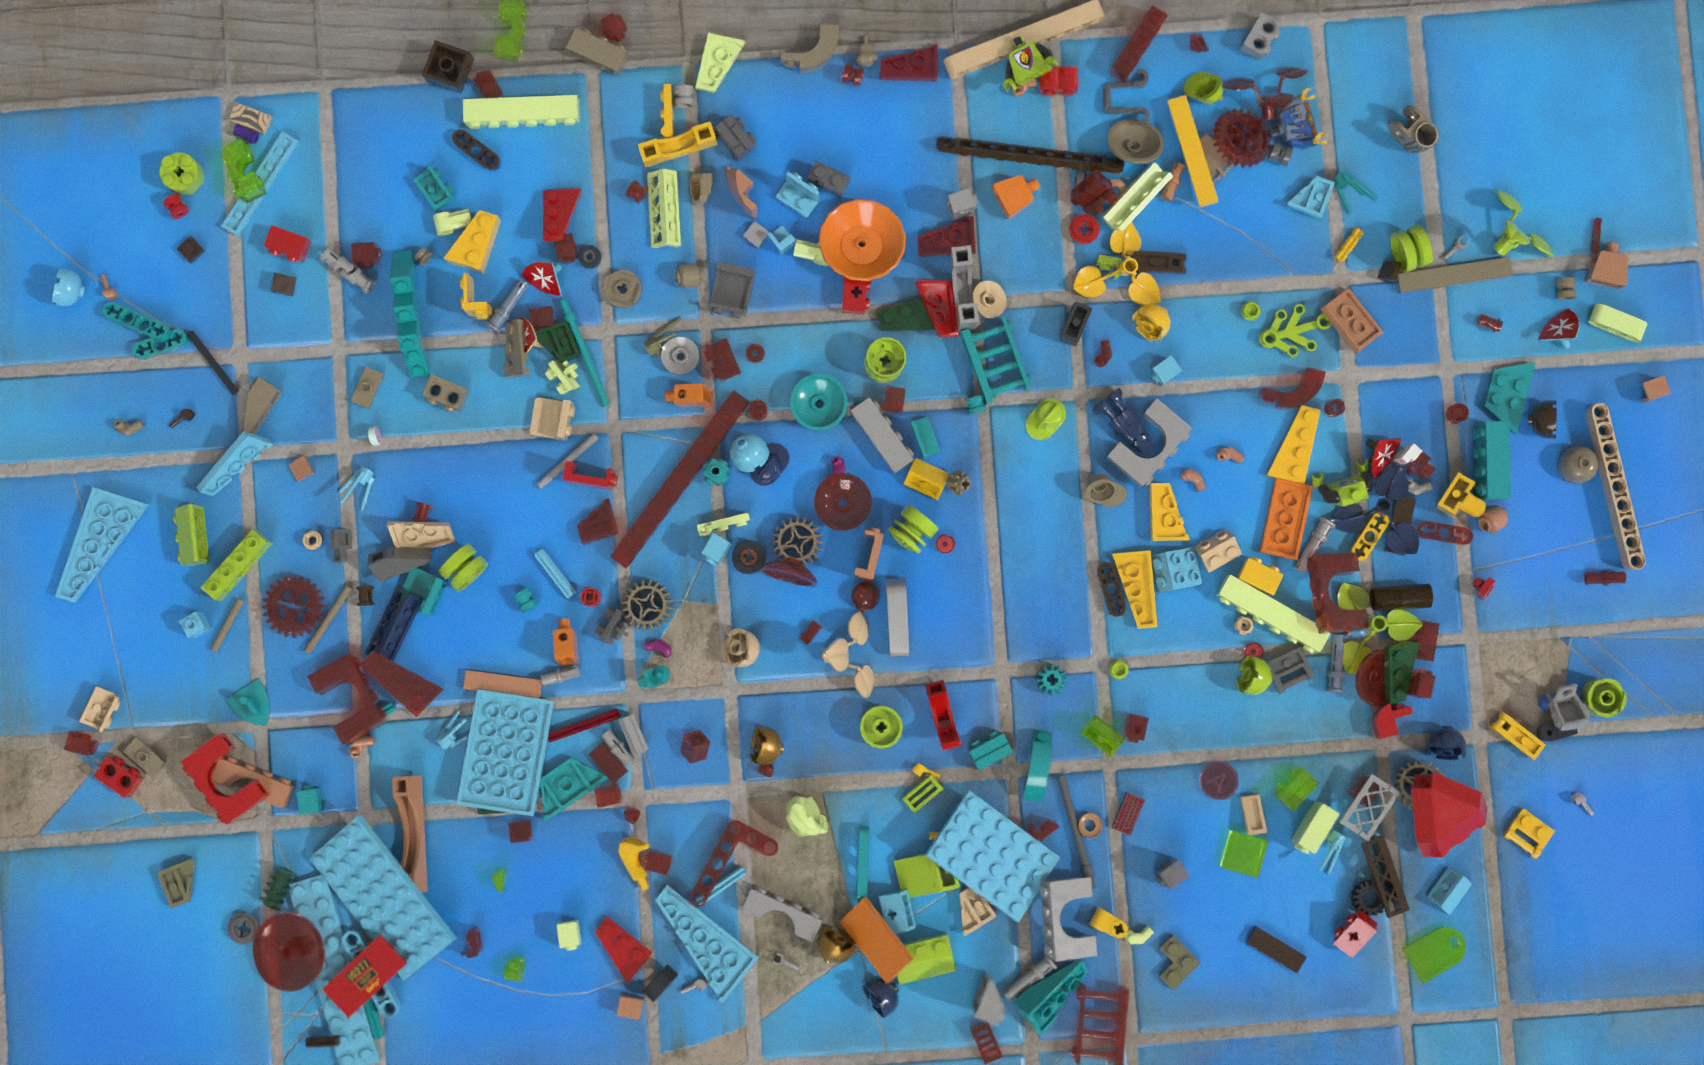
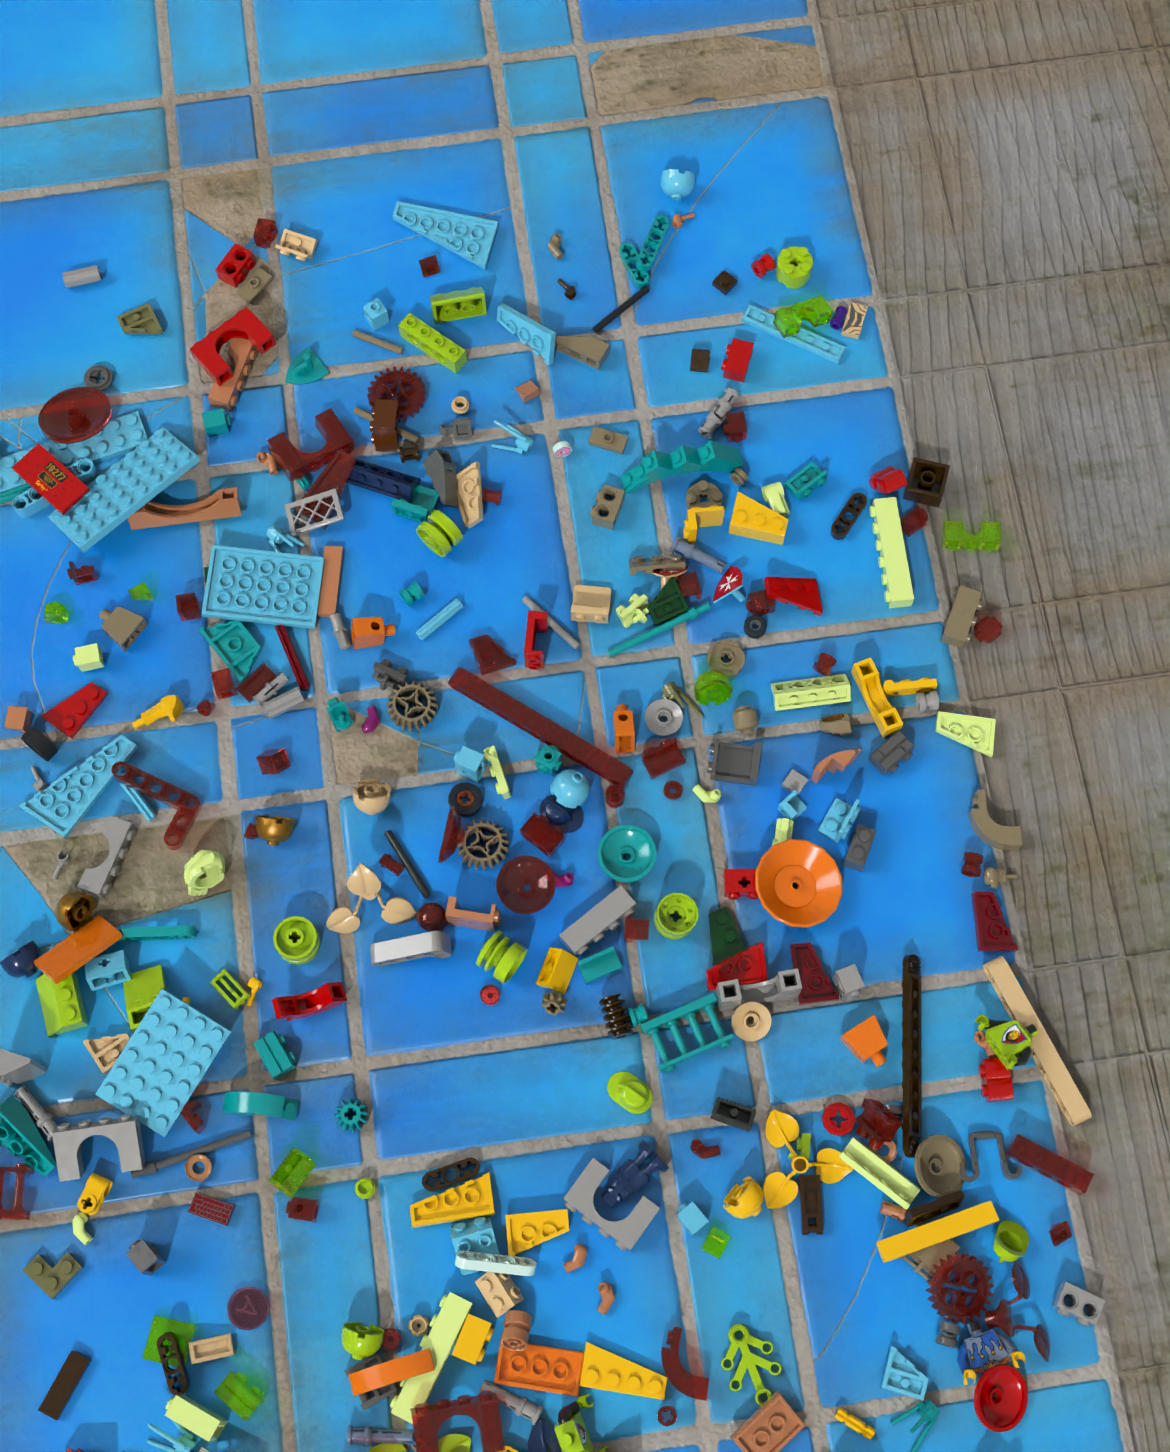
camera: 90 degrees right, 15 degrees down
clear green piece [259,867,298,911] -> none
red wheel [580,587,602,607] -> none
clear red brick [642,849,673,875] -> none
dark tan piece [1084,474,1127,507] -> none
lime plate [1241,301,1261,321] -> none
none -> light grey axle [62,265,102,288]
none -> dark tan torso [99,606,148,652]
none -> dark brown beam [157,1332,190,1395]
none -> light grey window [284,488,345,536]
none -> orange slope [349,1349,435,1396]
none -> reddish brown brick [370,399,399,452]
none -> pearl dark grey bar [384,830,431,898]
none -> clear red slope [419,255,440,277]
none -> light aqua beam [455,1251,537,1276]
none -> nougat wheel [501,1310,532,1351]
none -> clear red brick [520,813,565,858]
none -> dark brown piece [599,994,634,1039]
none -> dark tan plate [686,480,722,509]
none -> yellowish green arm [692,784,722,803]
none -> clear neon green cylinder [694,670,733,706]
none -> clear neon green slope [701,1226,731,1259]
none -> red brick [869,466,907,494]
none -> dark brown tile [904,1190,964,1227]
none -> red dish [974,1364,1028,1432]

